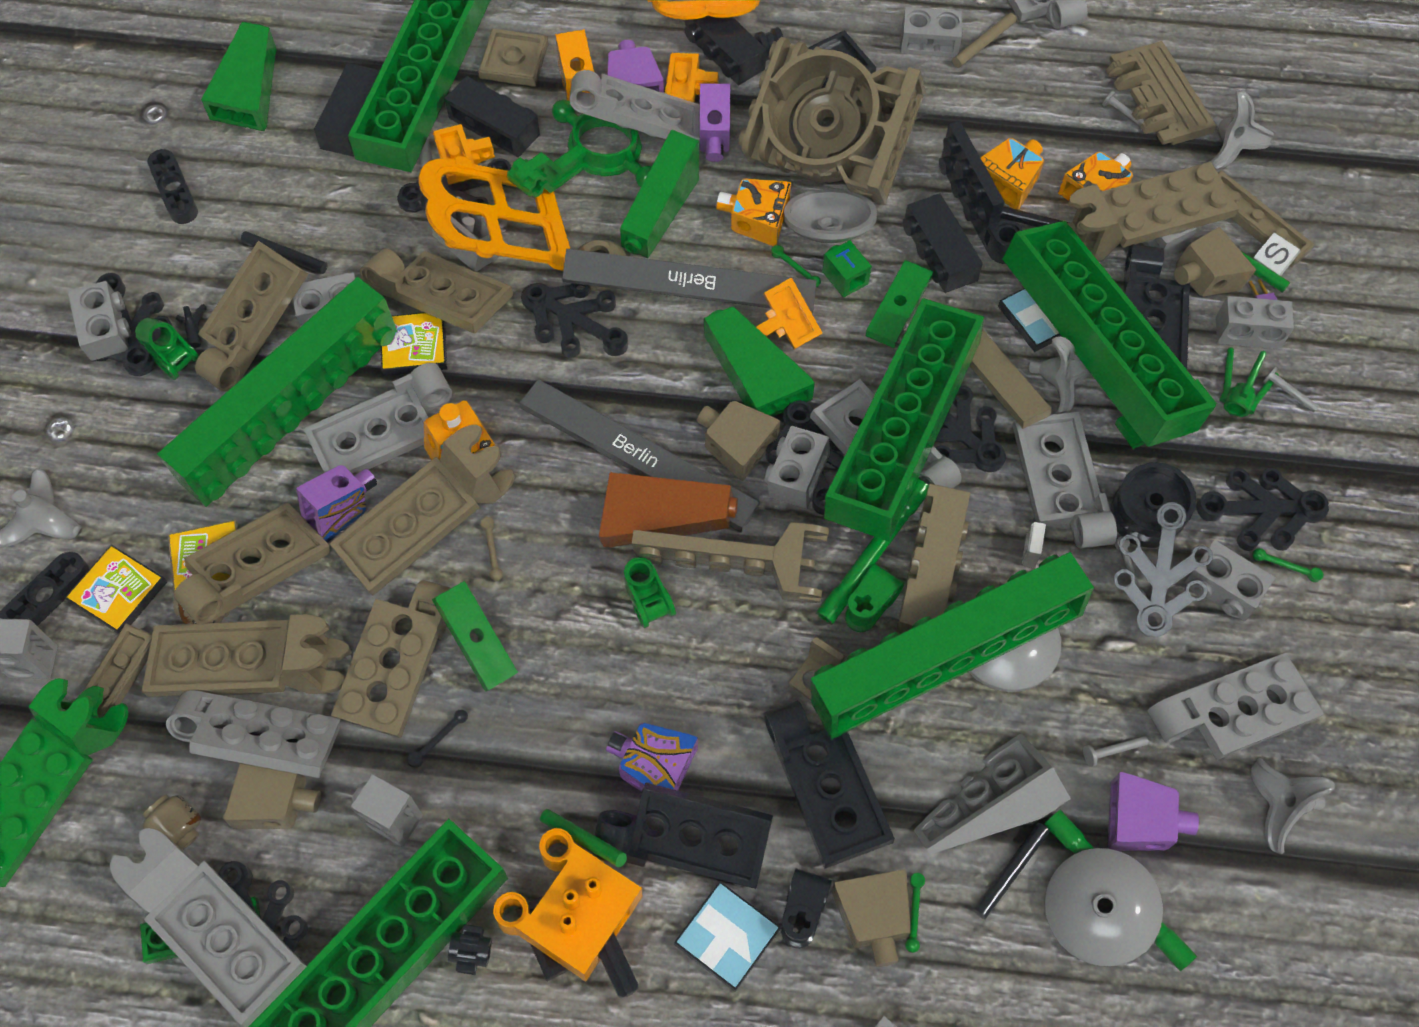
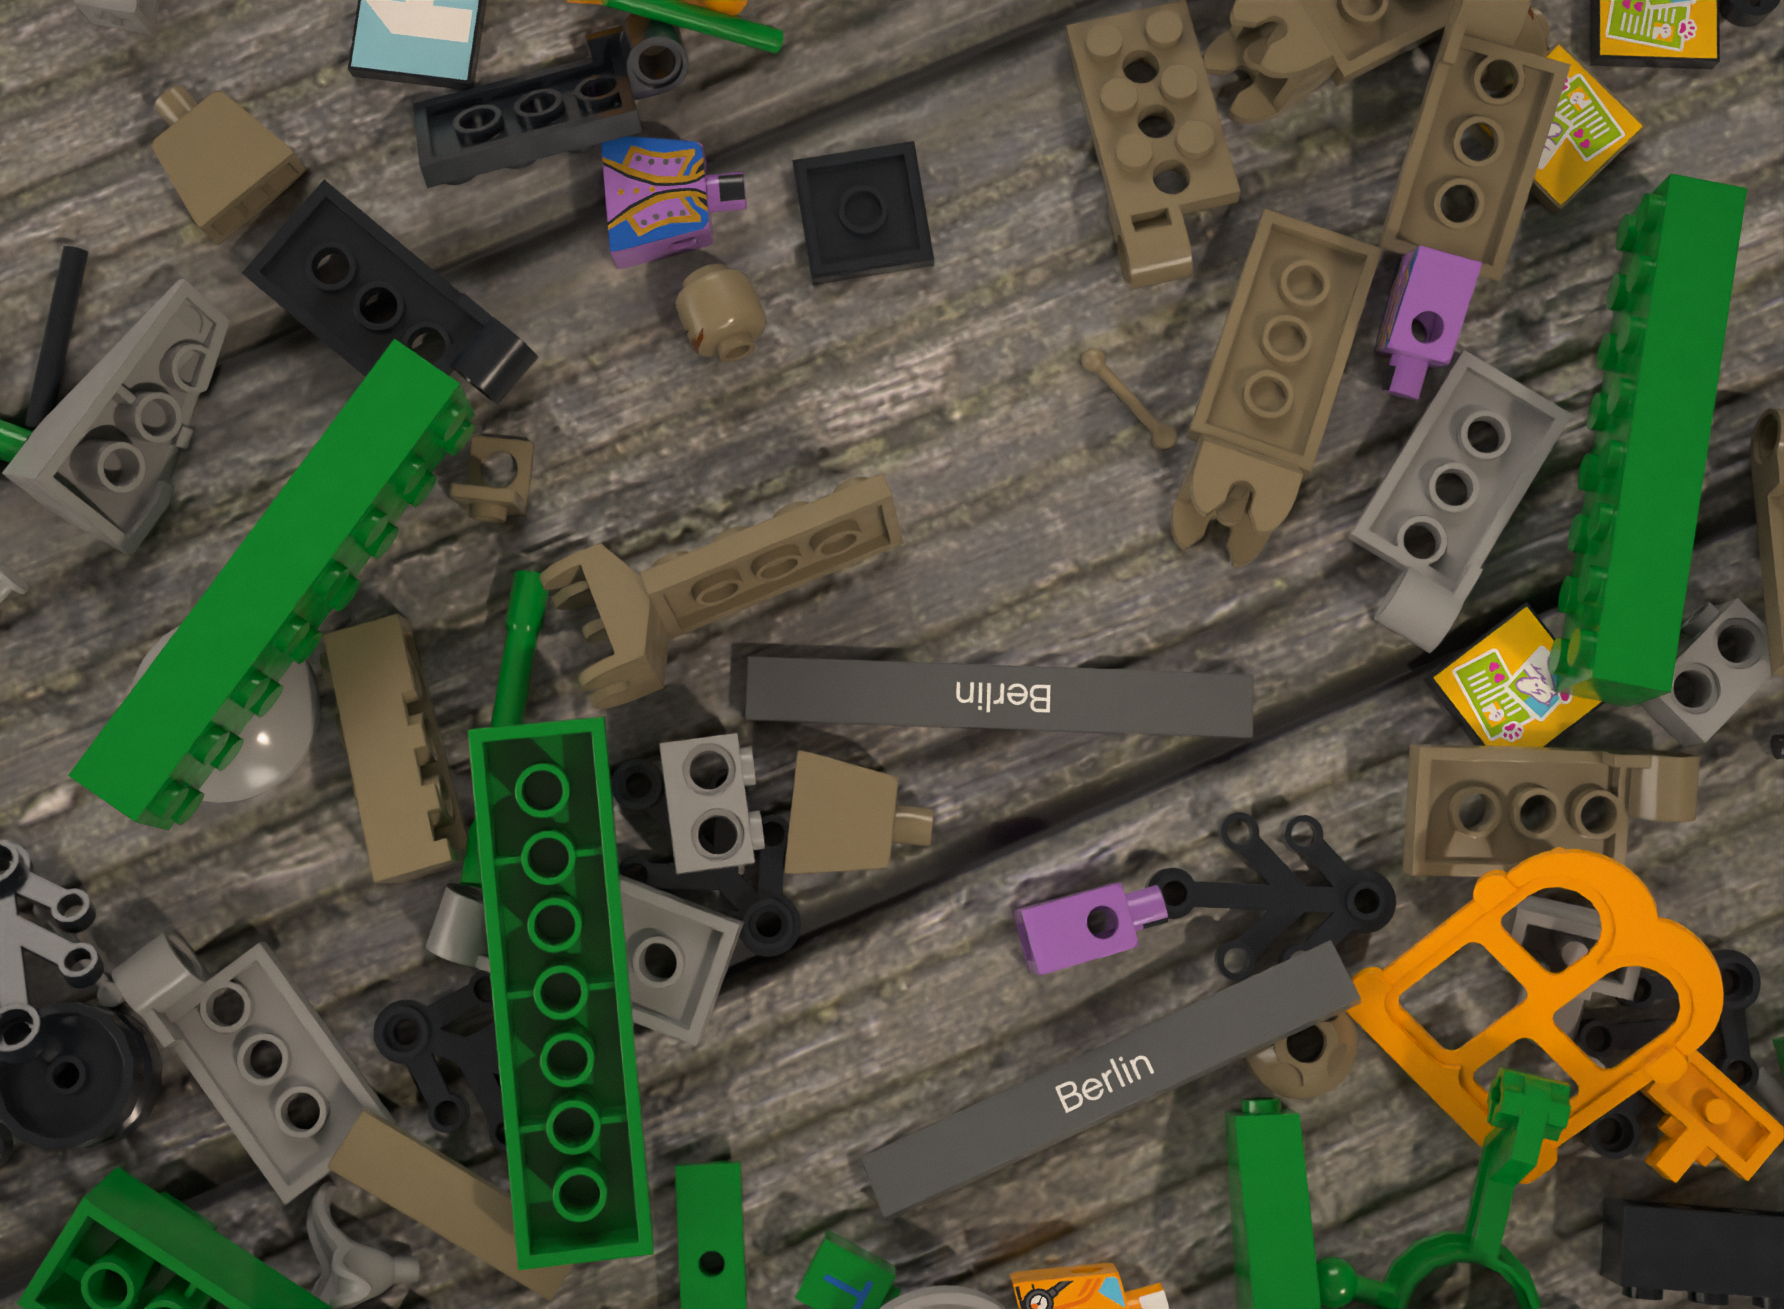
camera: 150 degrees right, 20 degrees up
black hinge [408,710,468,768] -> none
light orange torso [424,401,495,461] -> none
green tile [432,581,518,692] -> none
dark orange slope [599,472,738,548] -> none
green piece [624,557,676,628] -> none
green slope [704,306,815,417] -> none
light orange hinge [756,278,822,349] -> none
green hinge [772,245,821,287] -> none
black piece [781,868,832,949] -> none
green piece [845,564,904,632] -> none
green hinge [905,873,925,953] -> none
white tile [1022,522,1046,568] -> none
none -> dark tan head [675,264,767,362]
none -> black tile [792,141,934,285]
none -> medium lavender torso [1012,882,1168,976]

